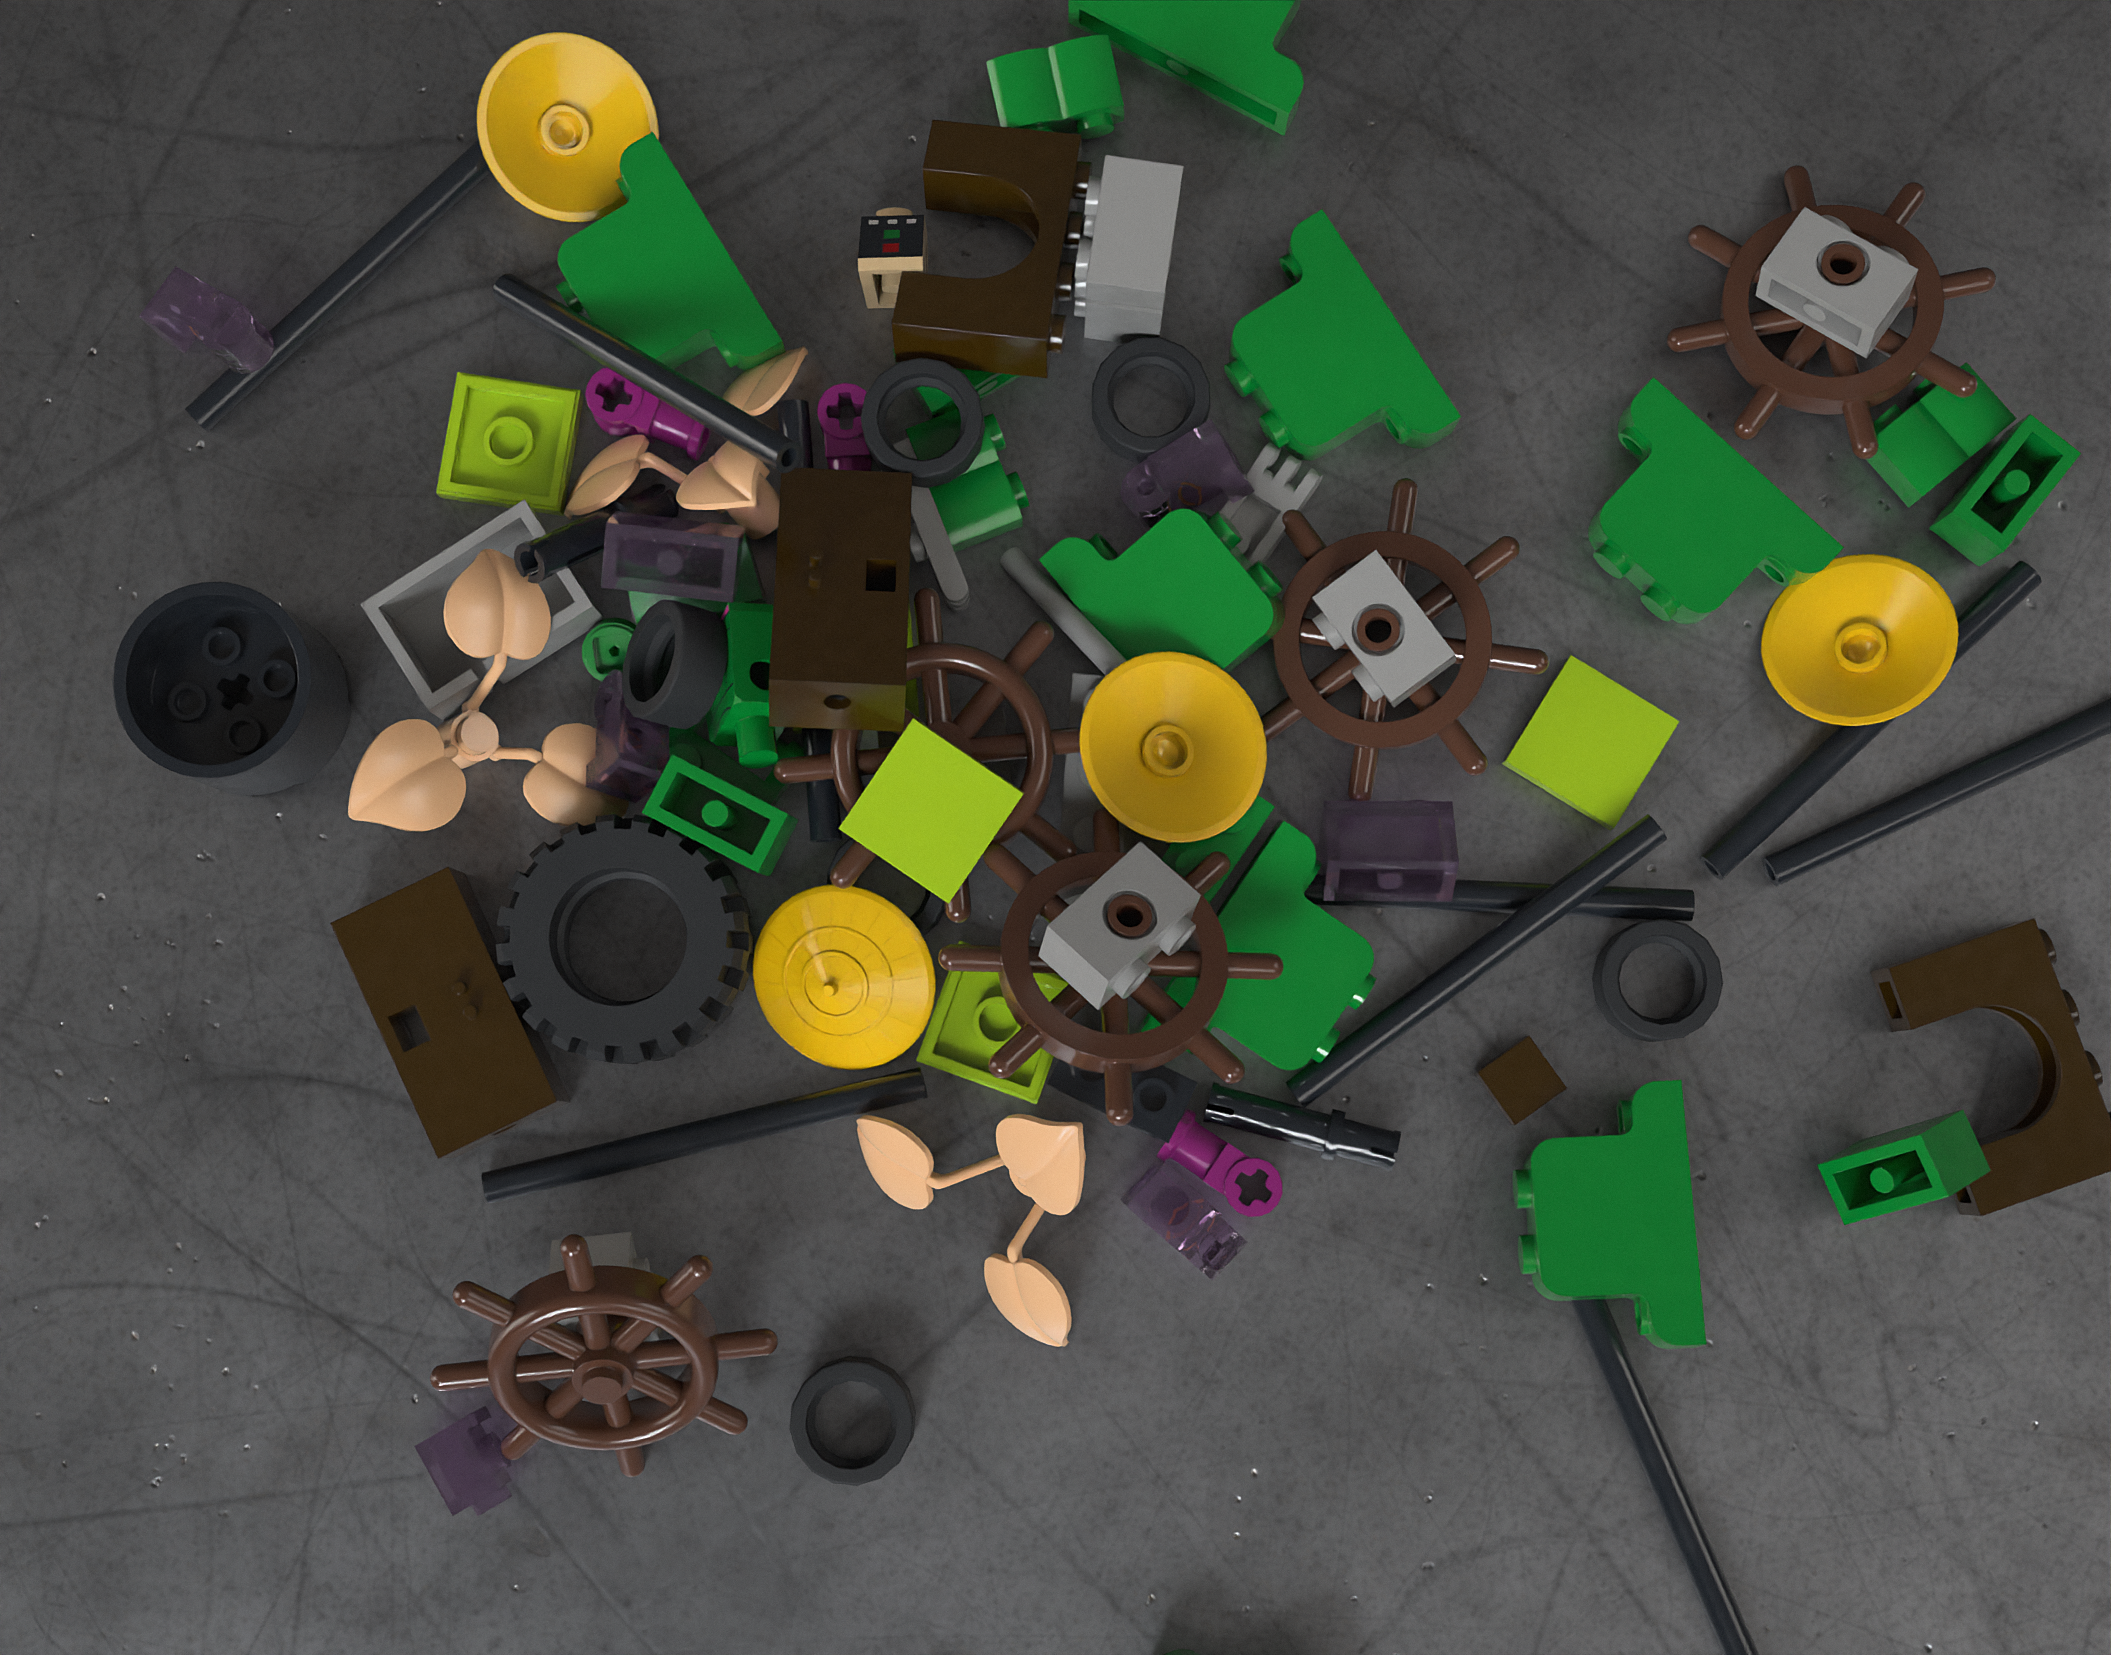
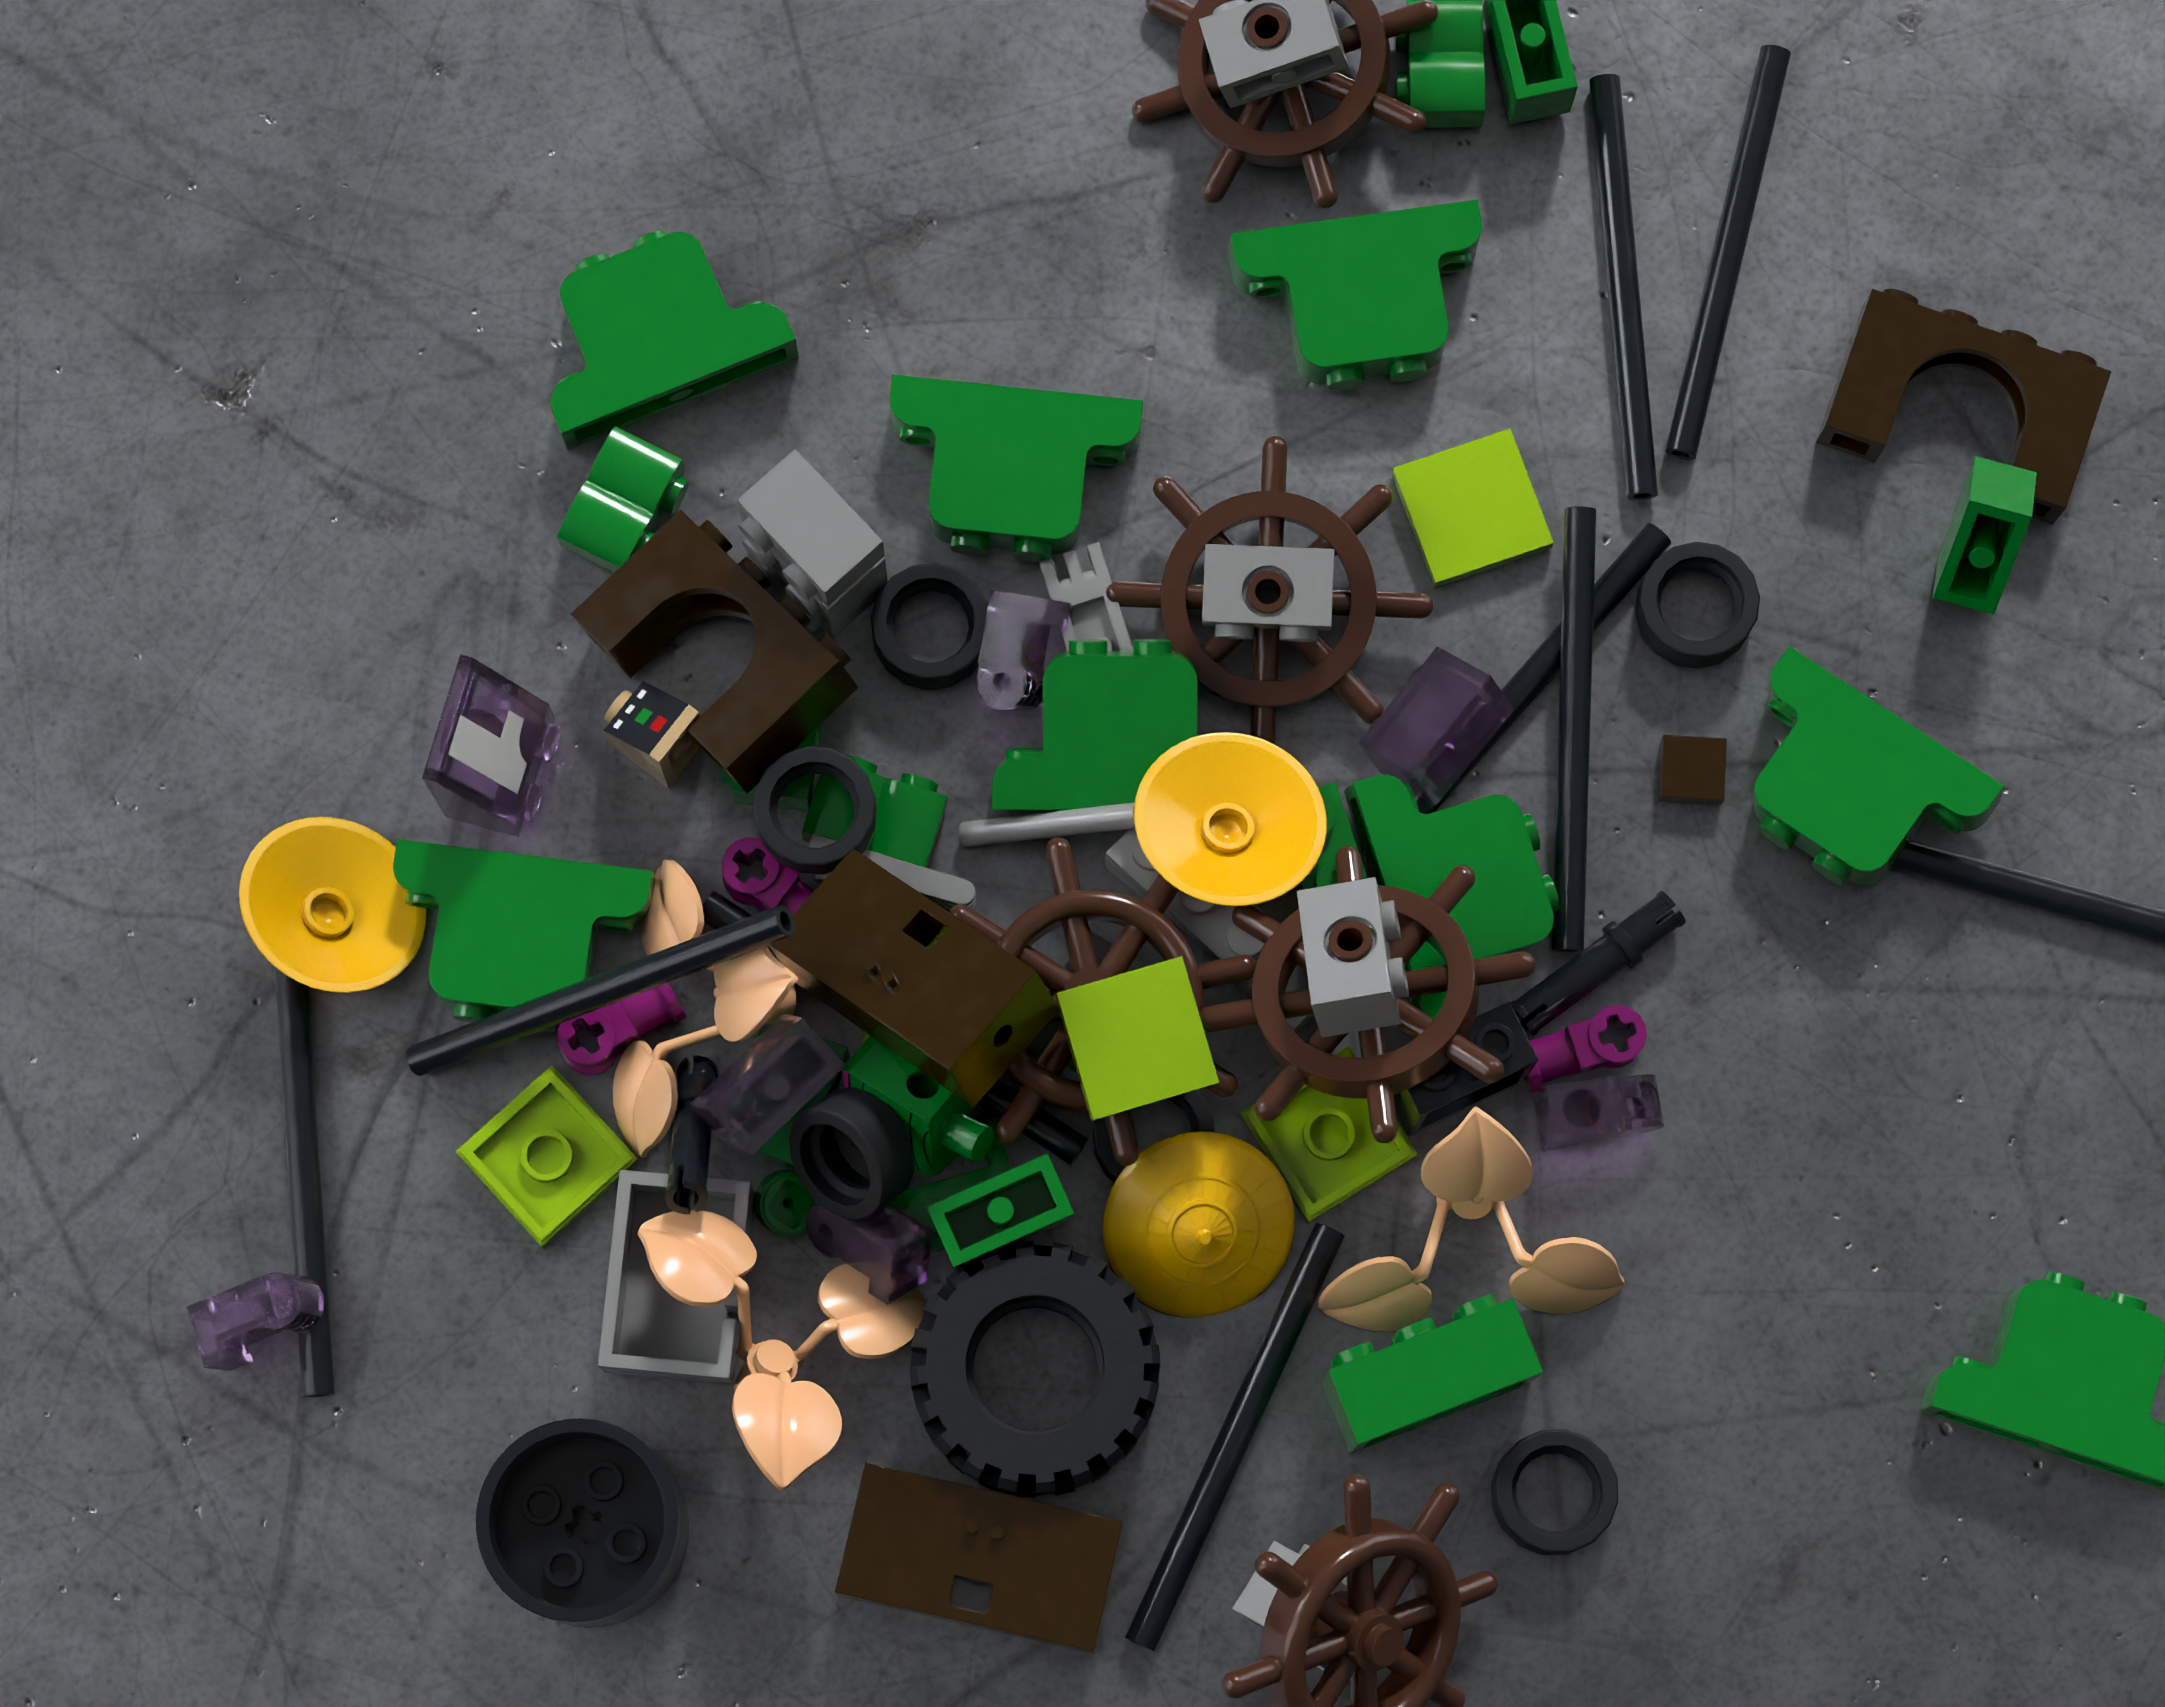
camera: 55 degrees left, 5 degrees down
yellow hat [1761,554,1959,726] -> none
none -> clear purple slope [422,654,561,837]
none -> green brick [1321,1294,1543,1454]

